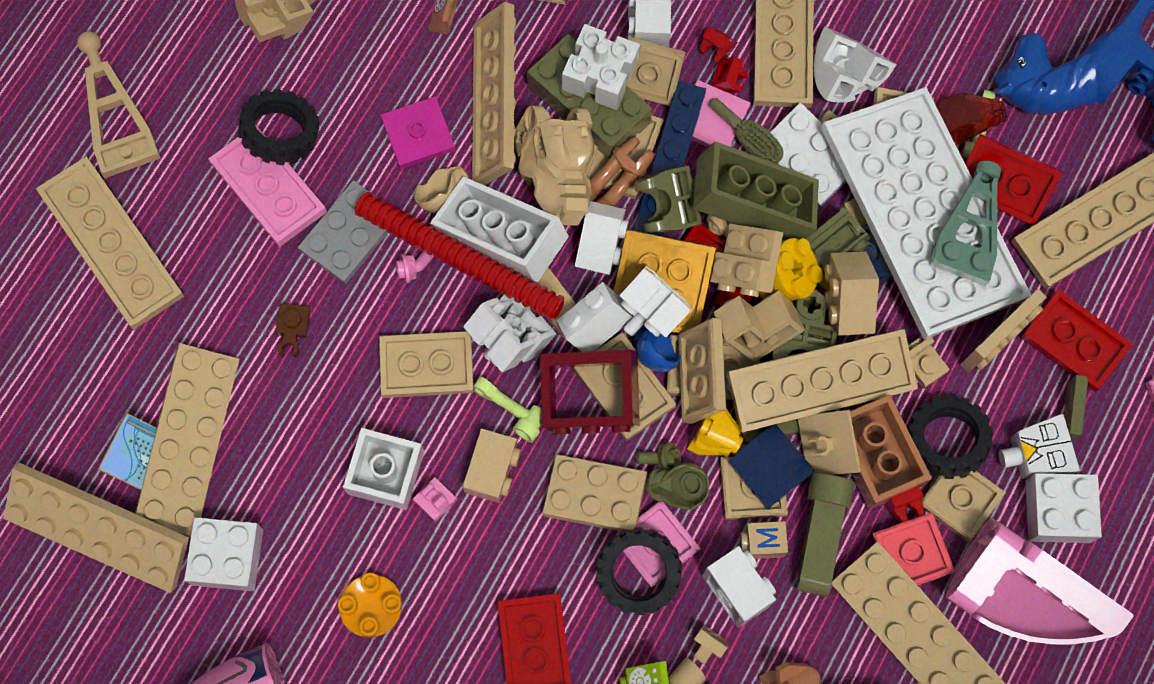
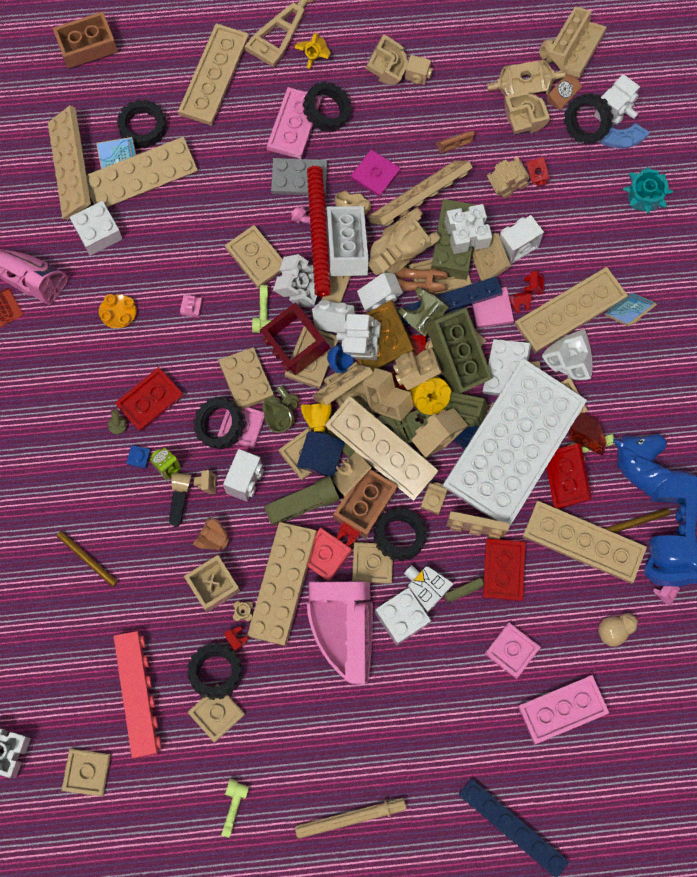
camera: 55 degrees right, 0 degrees up
reddish brown plate [275,304,311,358] -> none
white brick [343,428,424,510] -> none
tan brick [463,429,521,503] -> none
olive piece [709,98,784,164] -> none
tan brick [740,521,788,559] -> none
sand green plate [929,161,1001,286] -> none
none -> black tyre [117,100,167,149]
none -> yellow brick [295,32,330,69]
none -> pearl gold bar [603,508,670,533]

